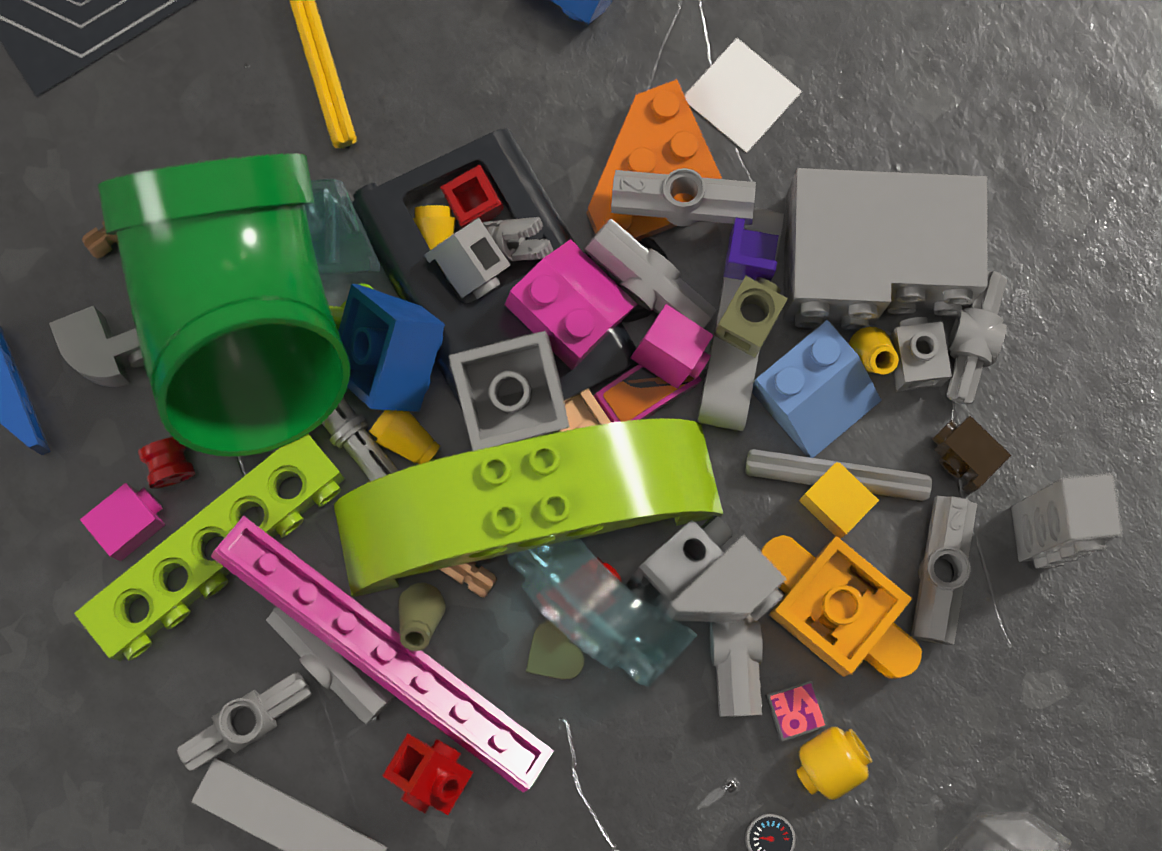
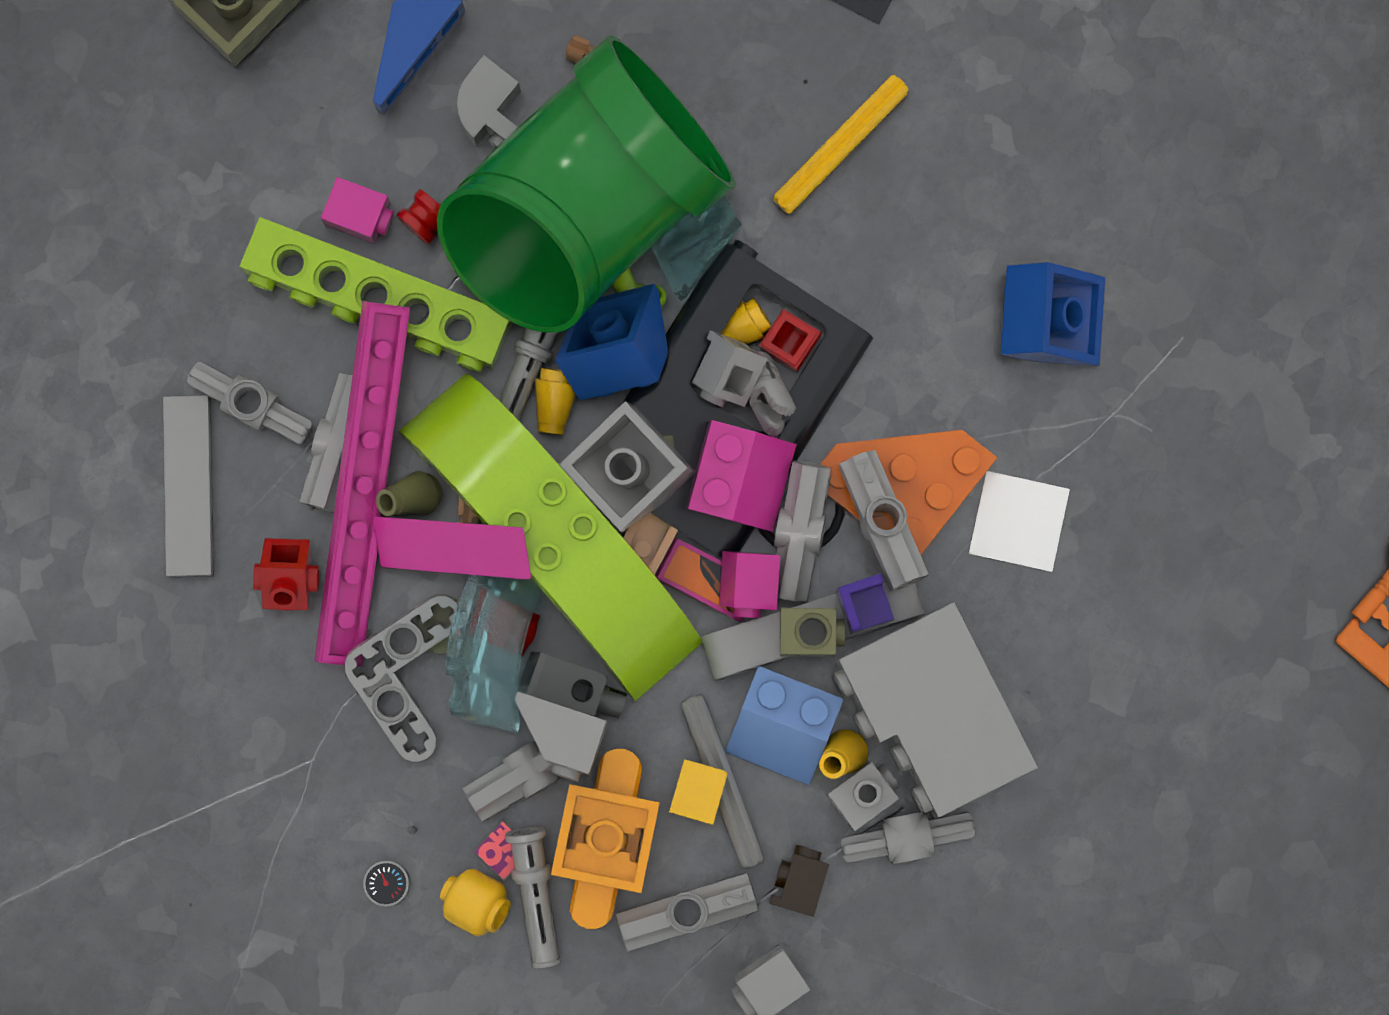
camera: 65 degrees right, 5 degrees up
none -> light grey beam [345,594,461,762]
none -> dark pink sticker [373,516,531,580]
none -> light grey pin [505,826,561,968]

